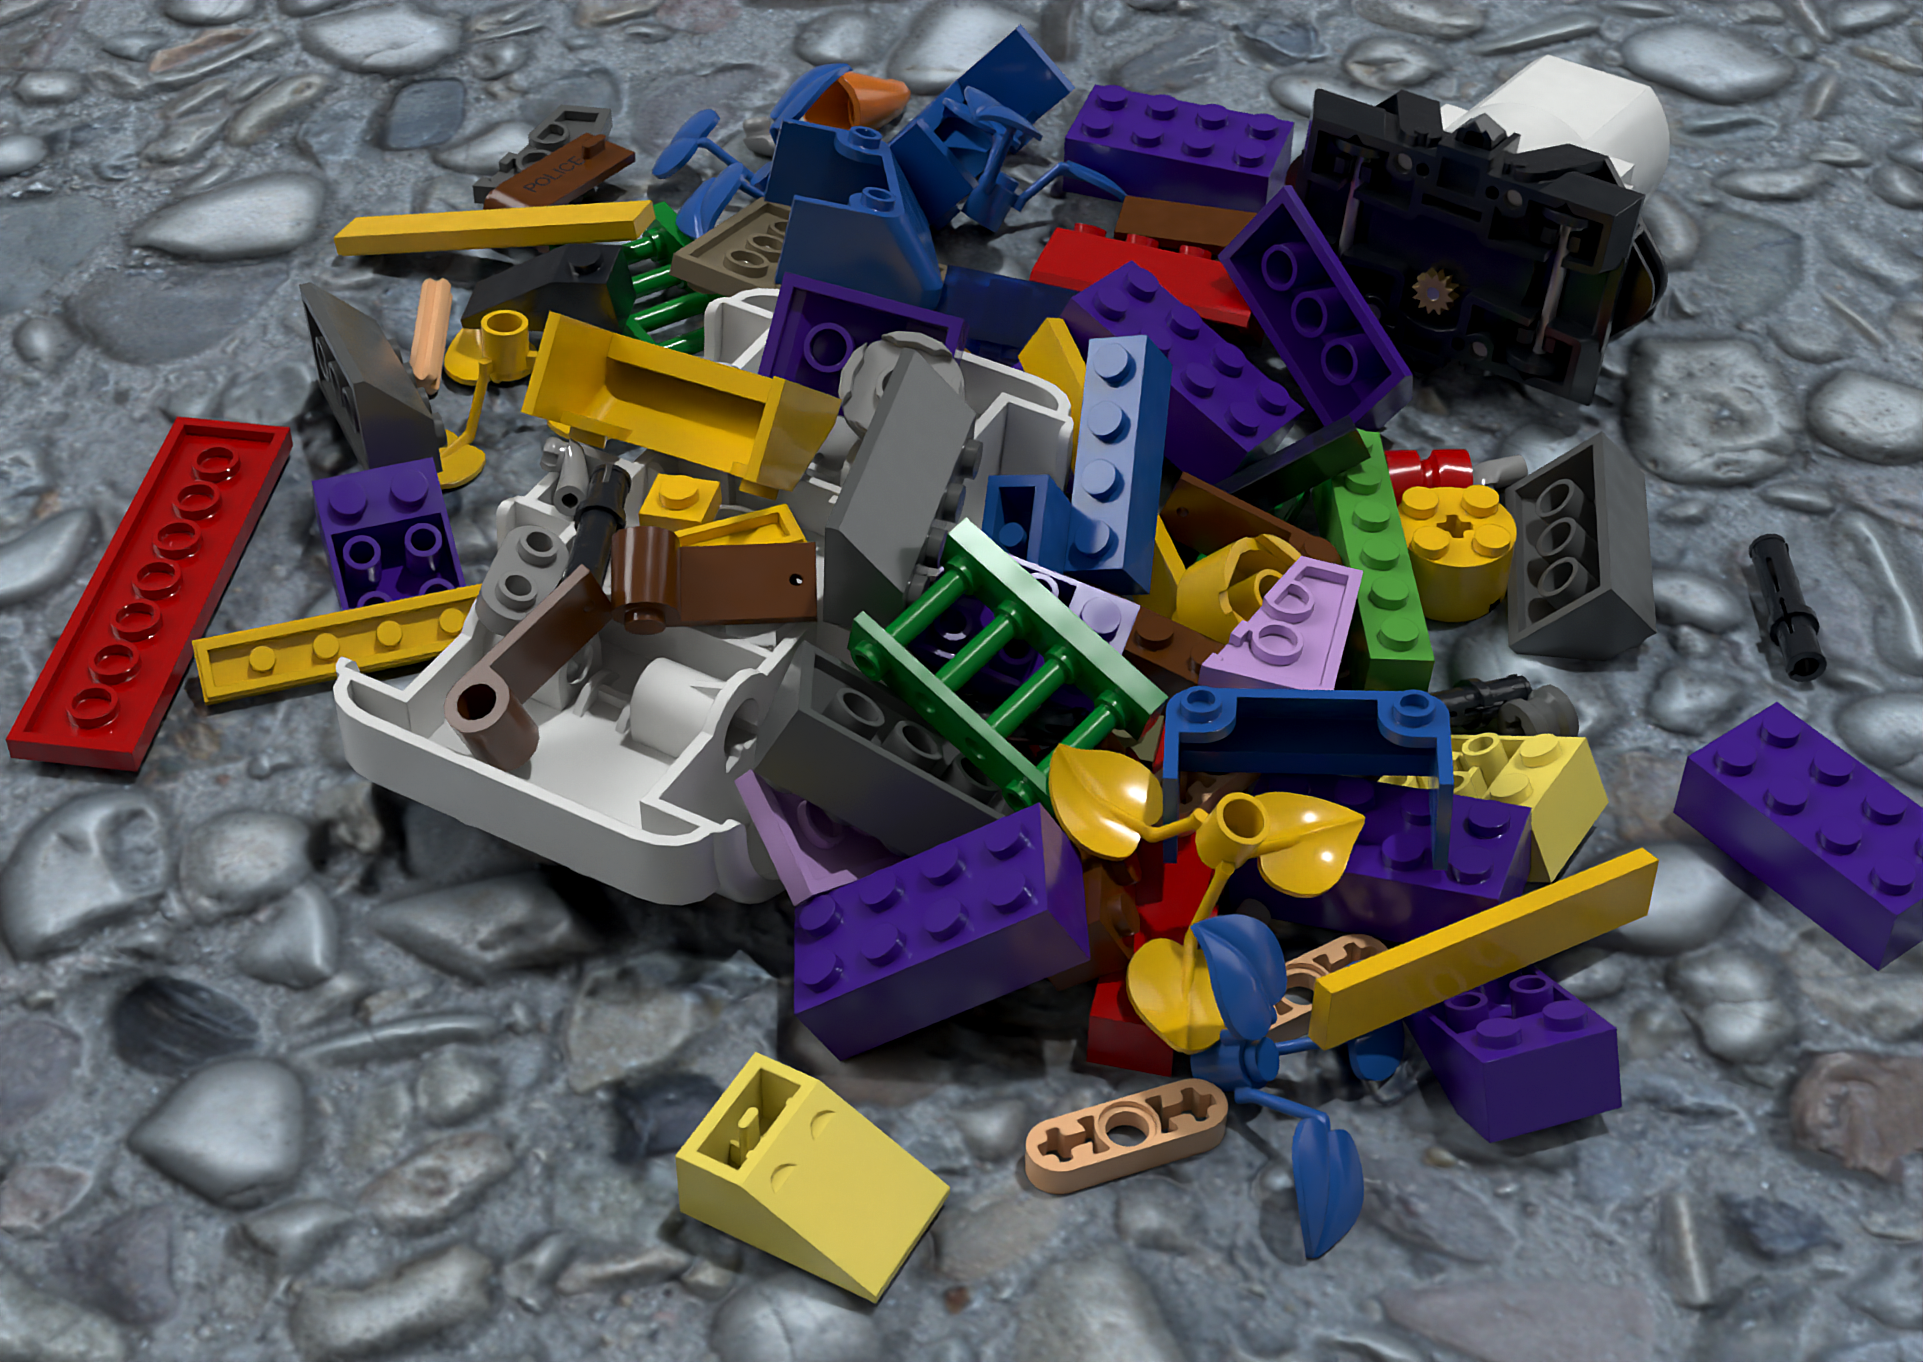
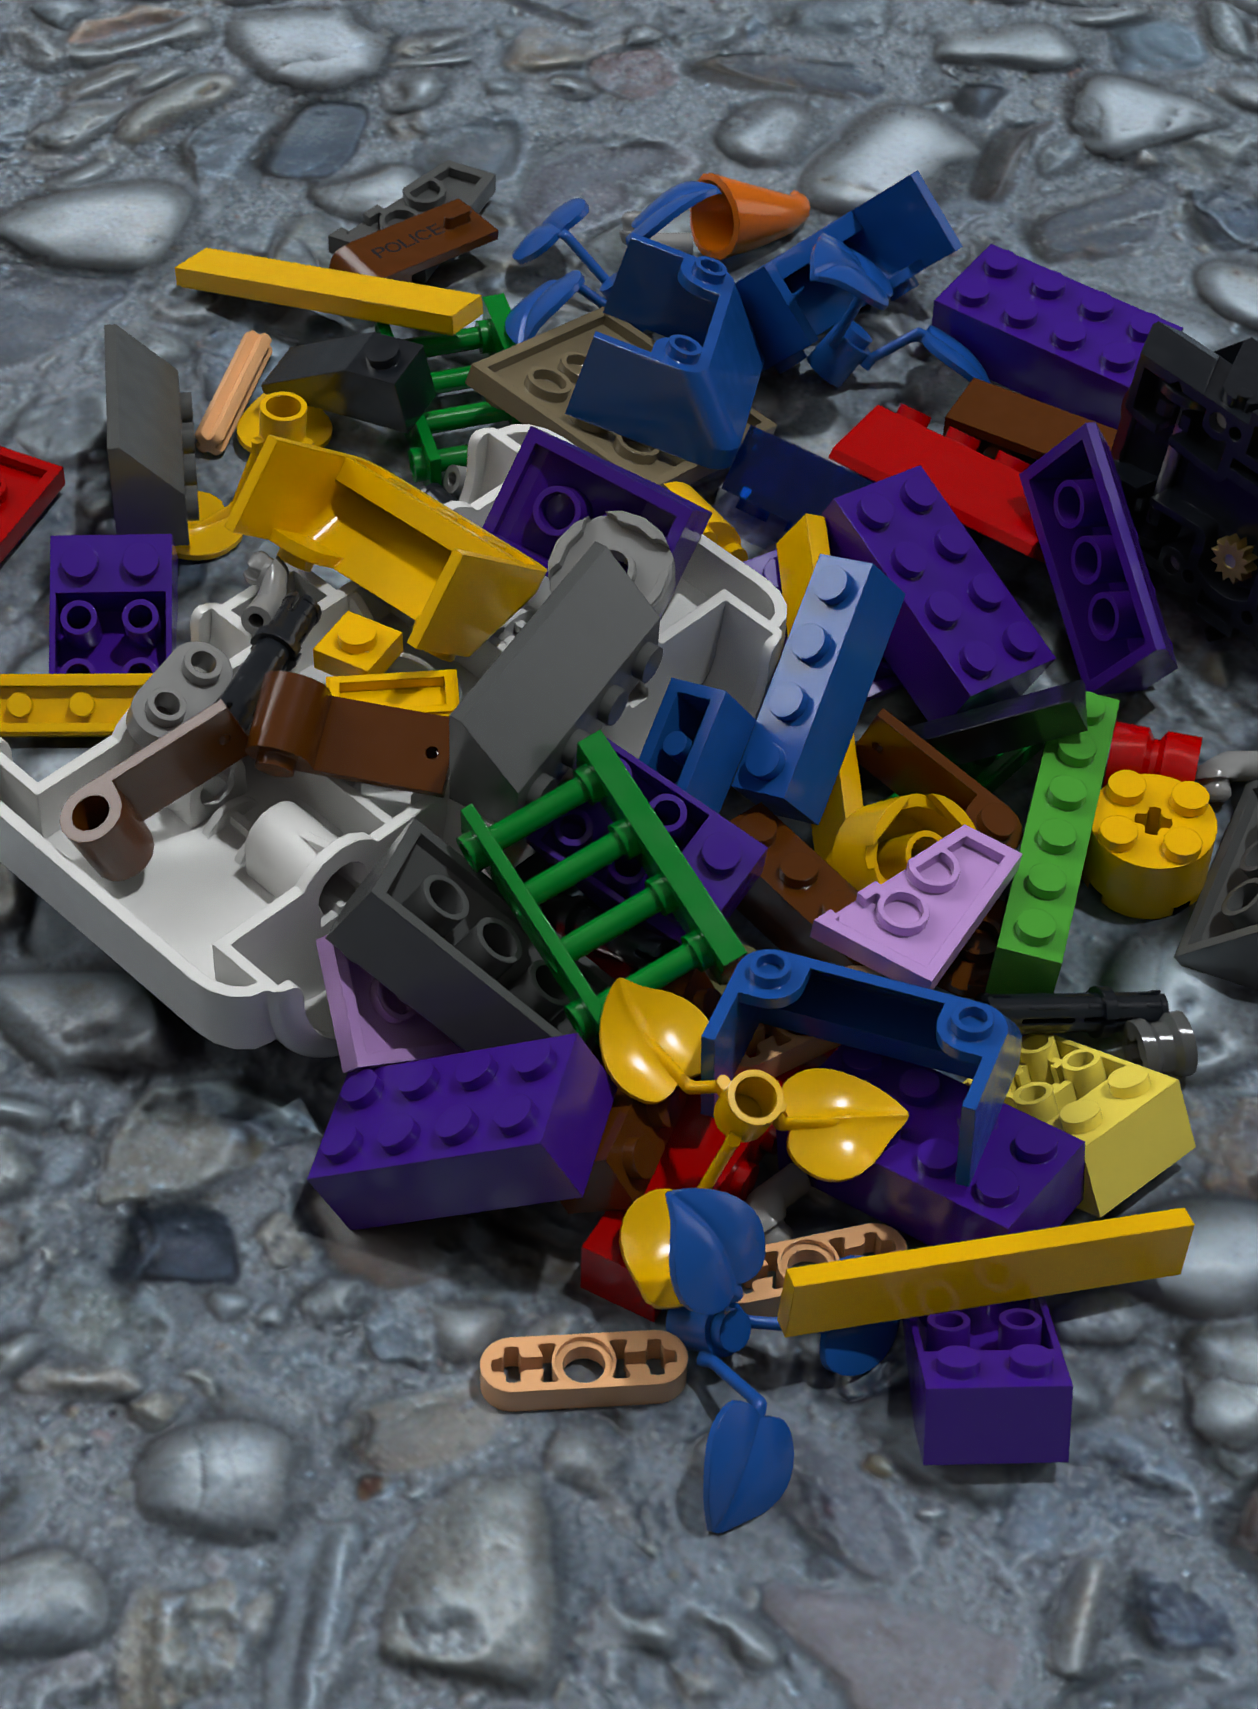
camera: 15 degrees right, 5 degrees up
light yellow slope [675,1052,950,1303] -> none

